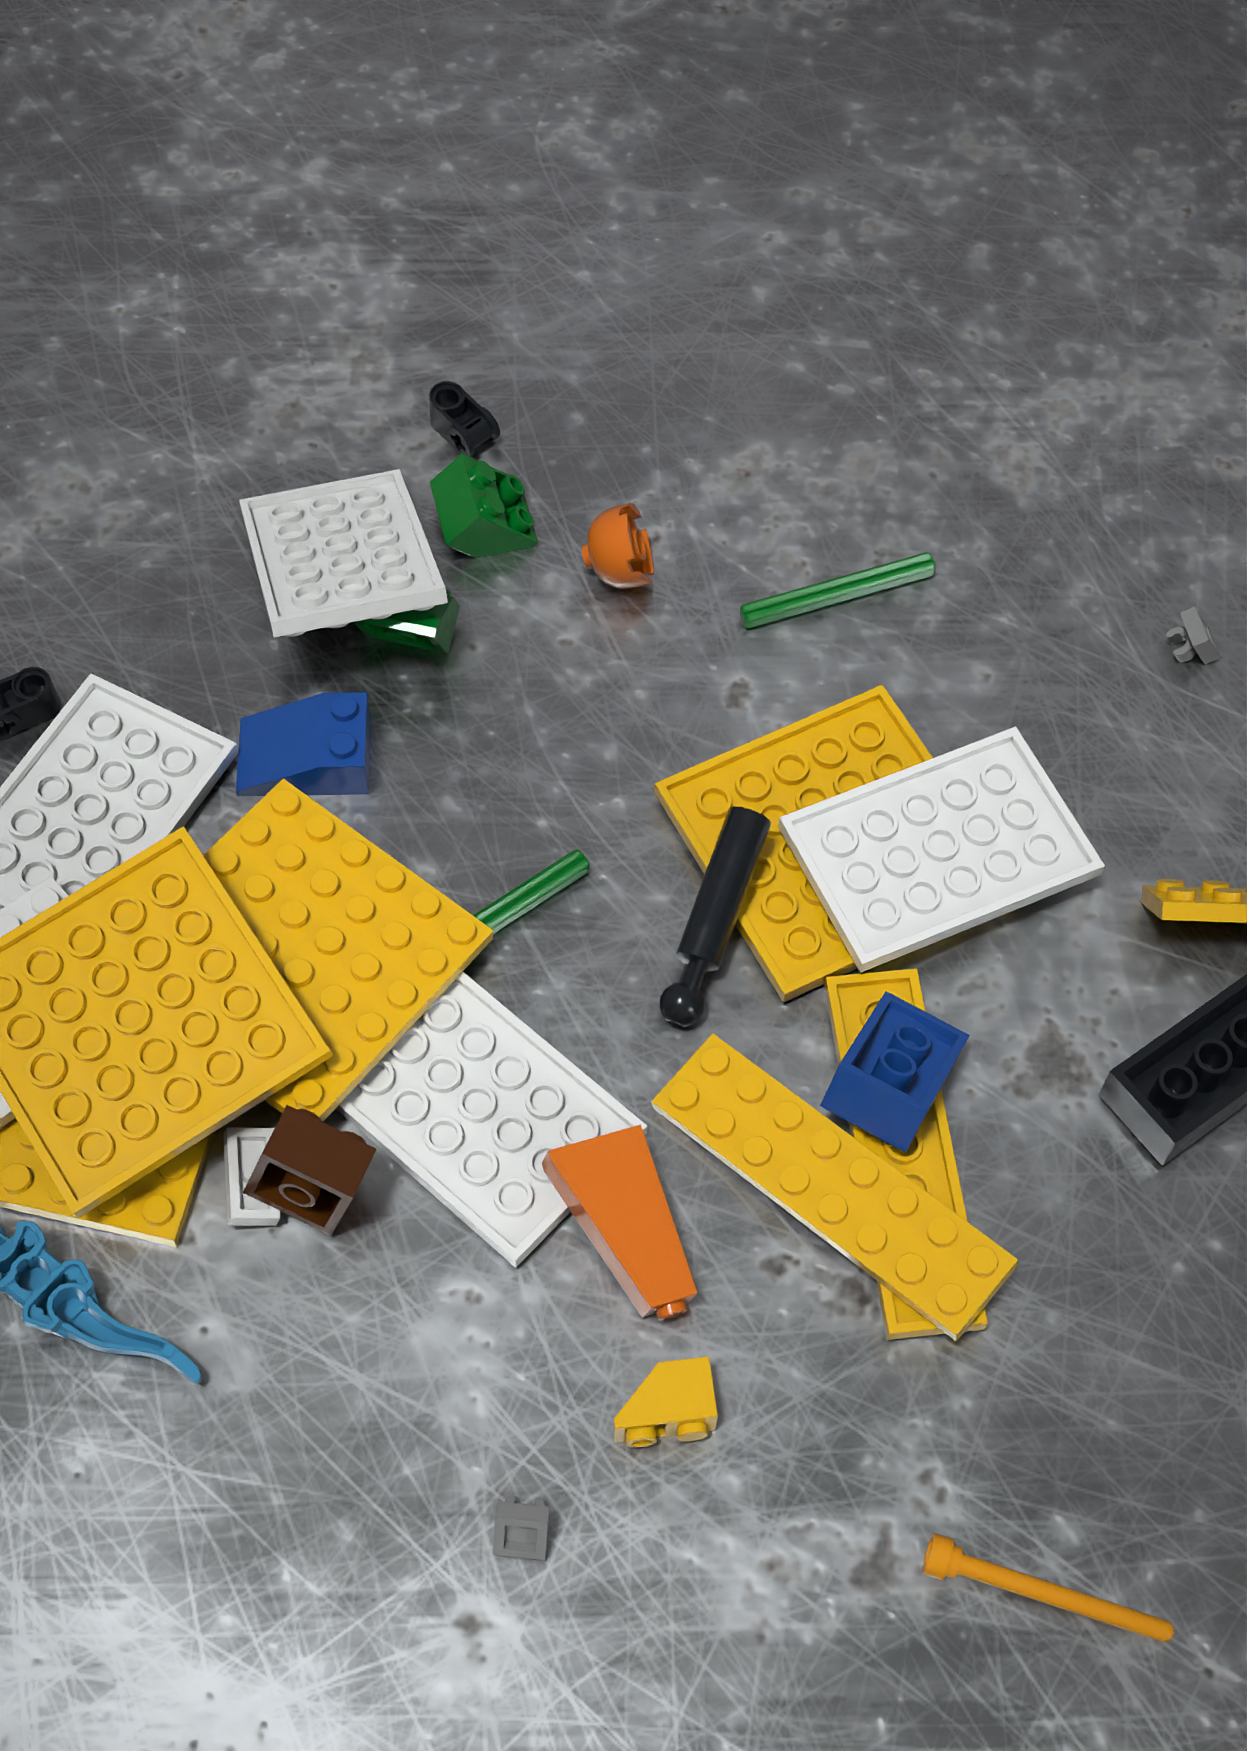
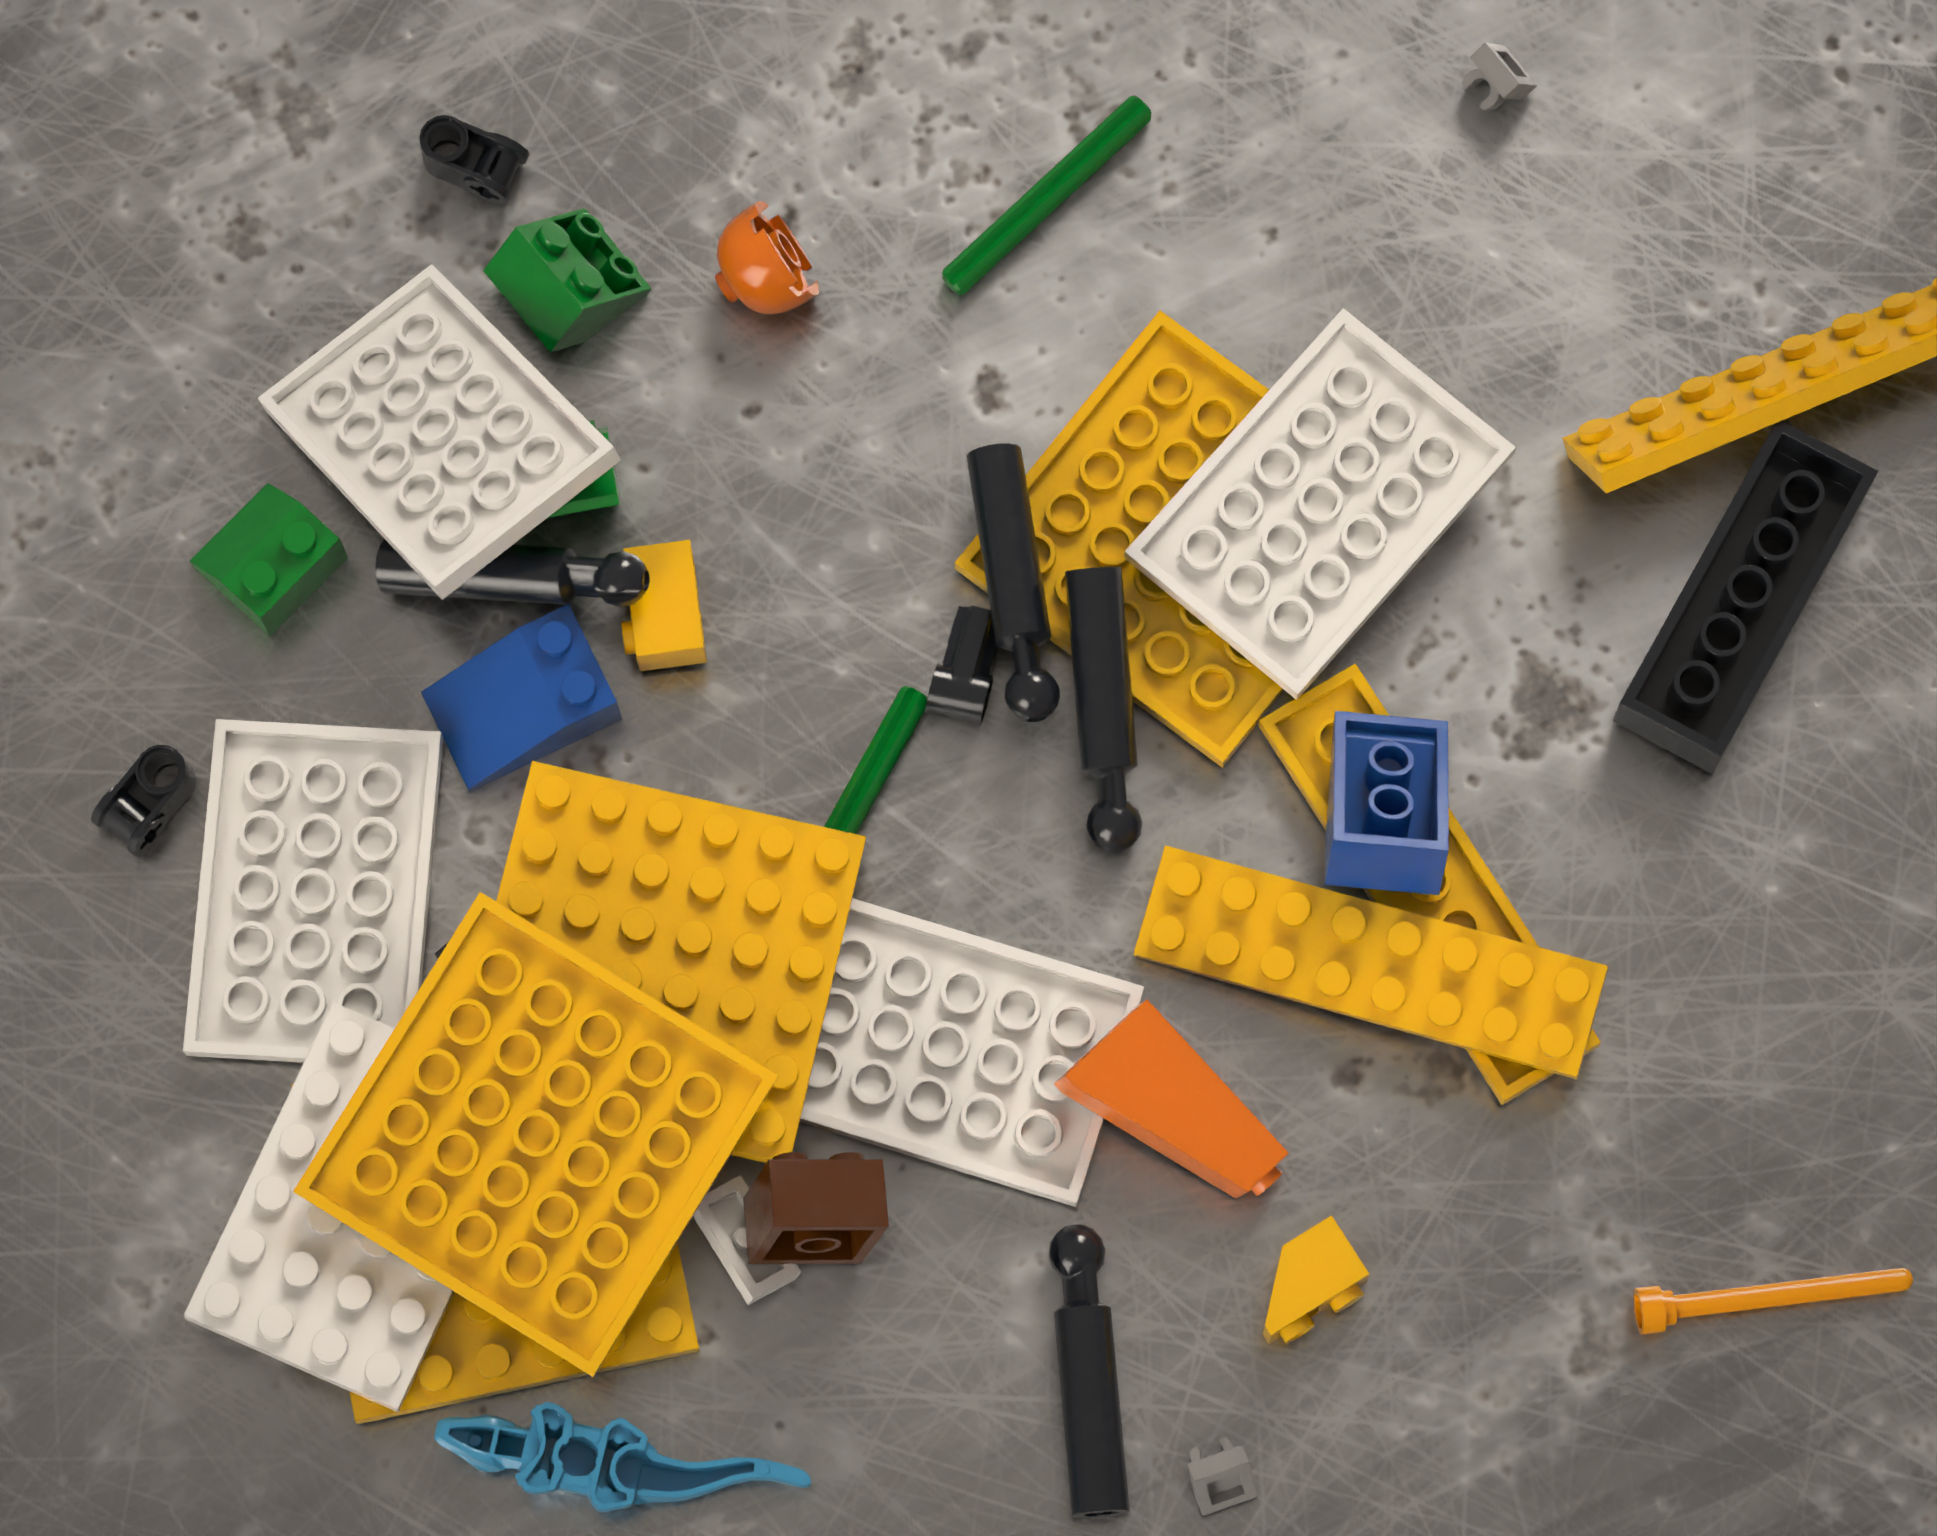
camera: 20 degrees left, 15 degrees up
none -> green slope [189,483,348,637]
none -> black piece [375,539,650,608]
none -> yellow brick [621,540,707,671]
none -> black piece [926,605,998,725]
none -> black piece [966,443,1060,722]
none -> black piece [1049,1224,1130,1518]

